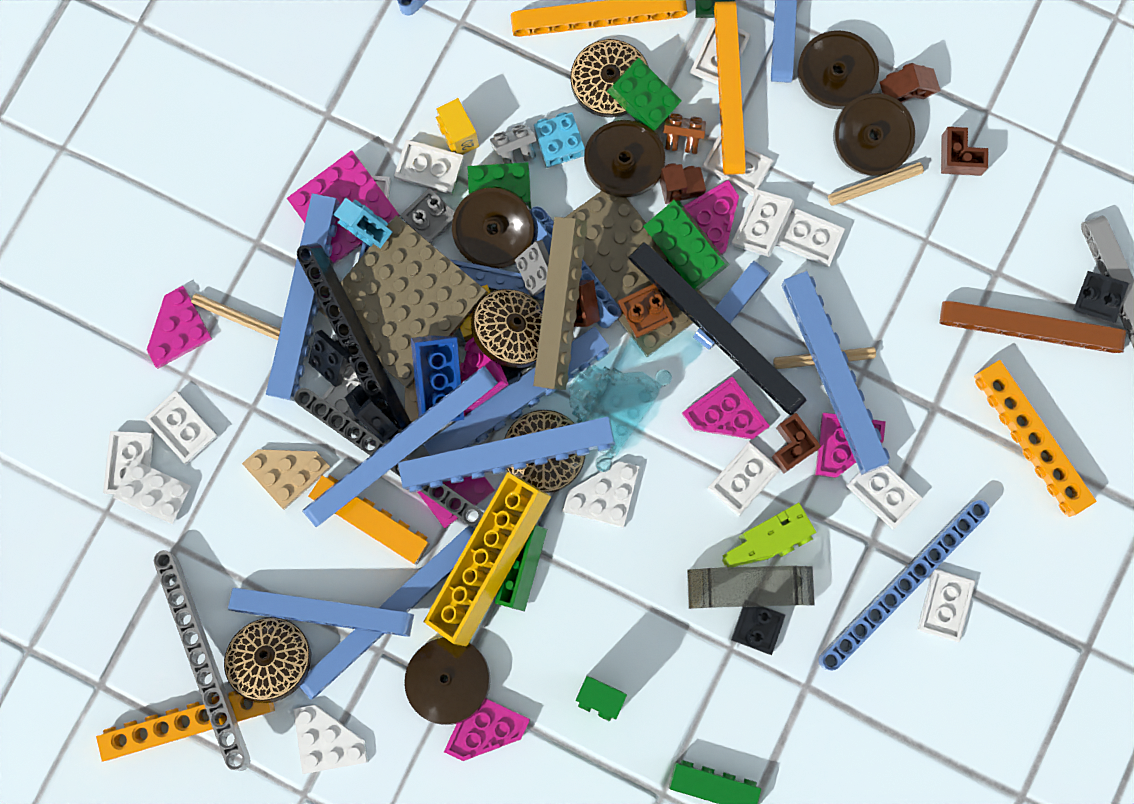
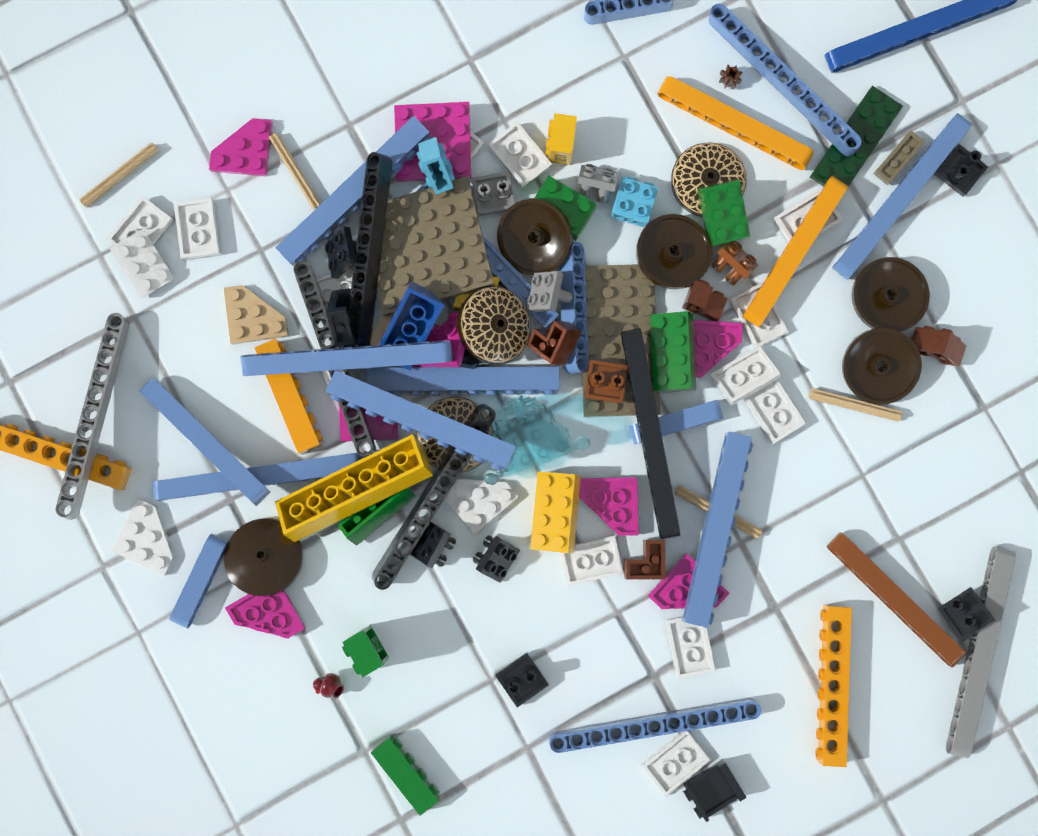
camera: 25 degrees right, 5 degrees up
dark brown dish [224,617,311,703] -> none
dark tan brick [533,217,587,390] -> none
clear smoke windscreen [687,566,815,609] -> none
lime piece [722,502,817,571] -> none
copper brick [941,127,988,176] -> none
none -> tan axle [79,142,159,208]
none -> medium blue beam [169,533,228,629]
none -> dark red animal [313,673,344,698]
none -> black beam [372,404,496,590]
none -> black plate [410,522,456,568]
none -> black plate [473,535,520,583]
none -> yellow brick [530,471,581,553]
none -> black panel [683,759,747,822]

